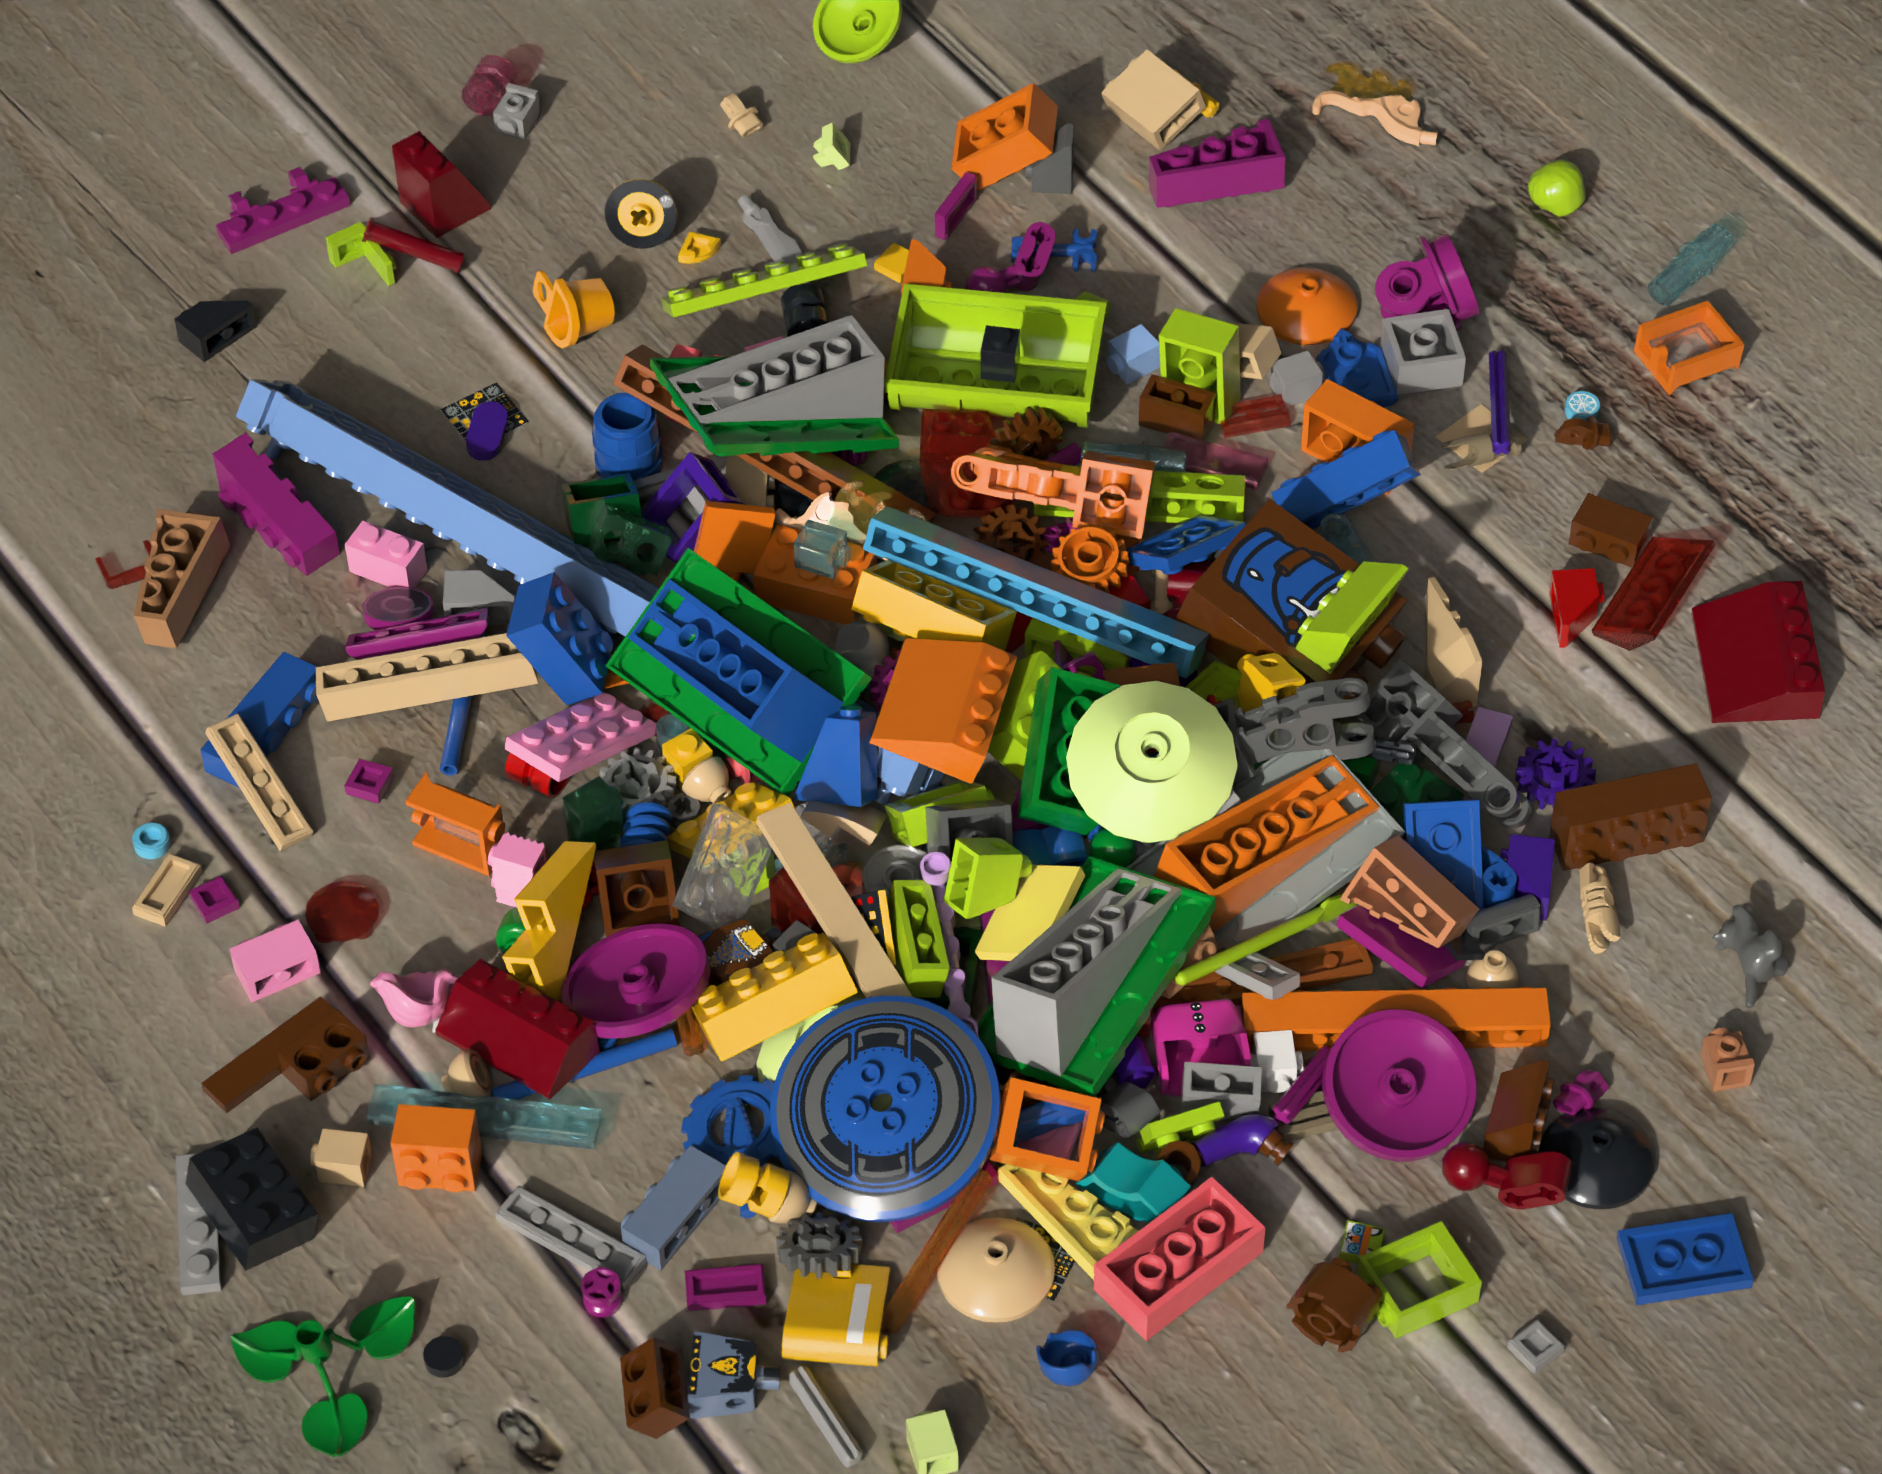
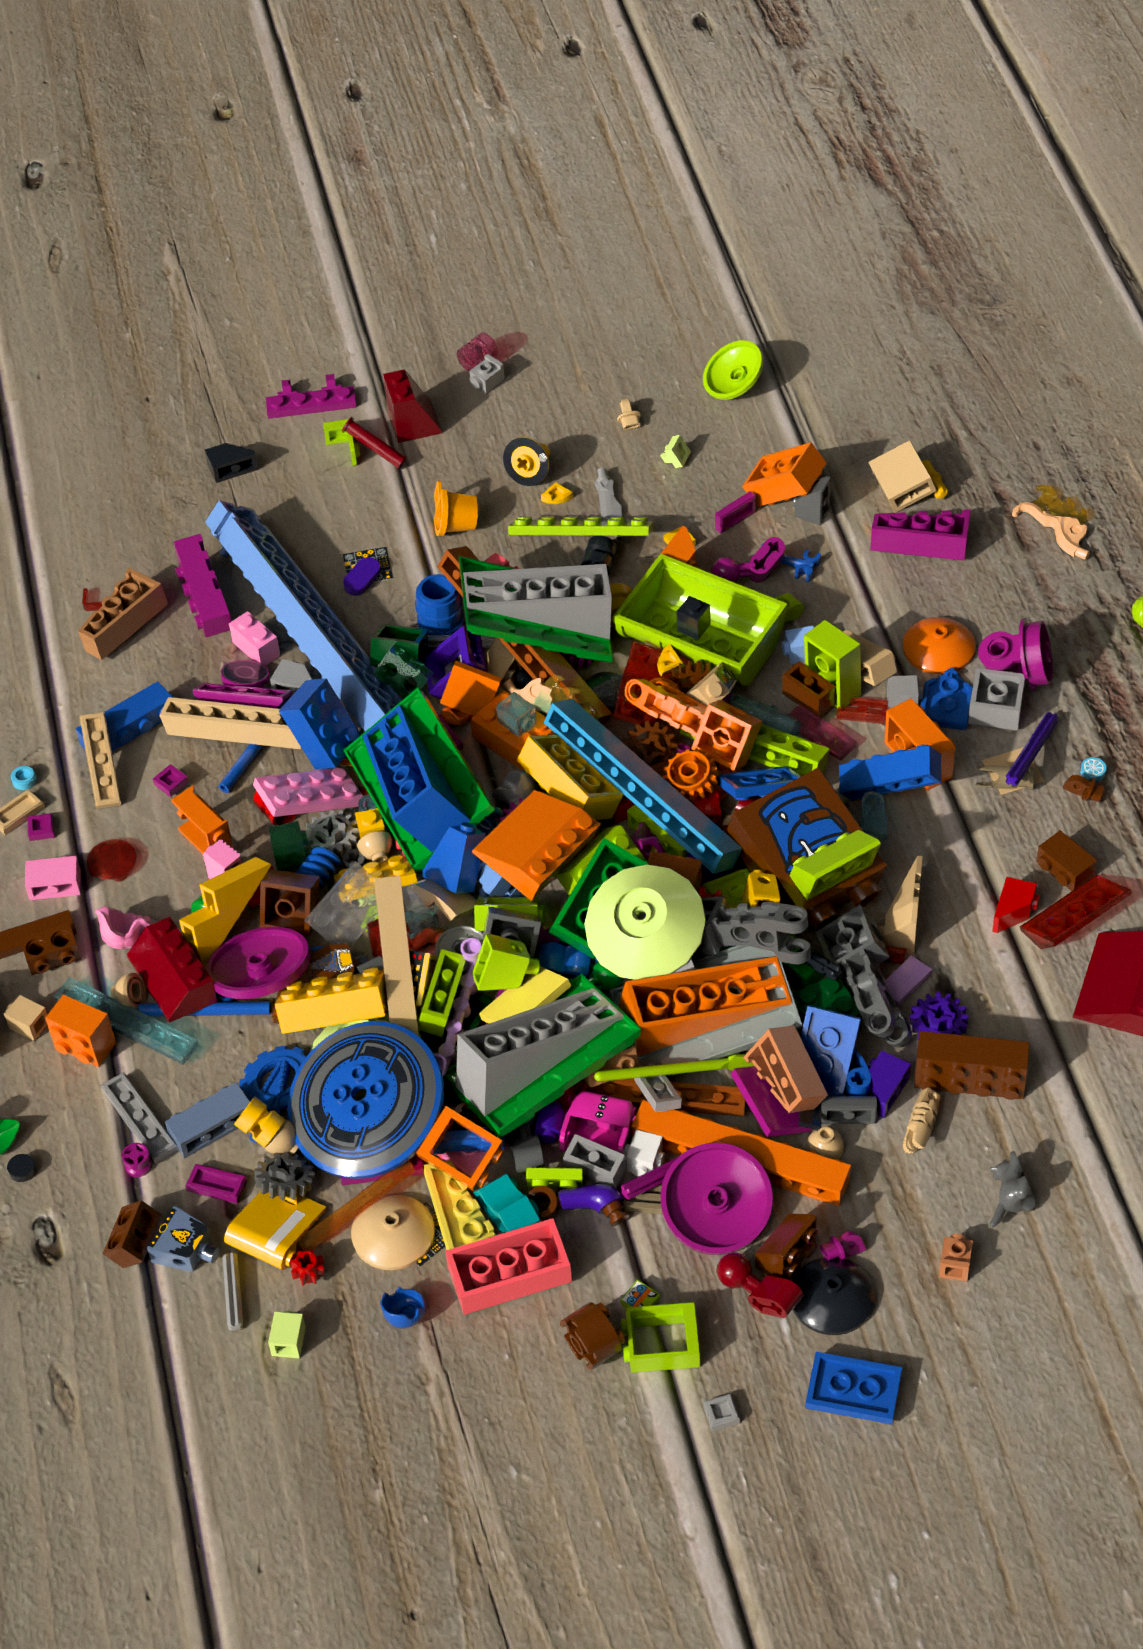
camera: 25 degrees right, 0 degrees up
none -> red gear [290,1249,325,1286]
none -> yellow tile [657,644,683,677]
none -> tan slope [686,662,737,706]

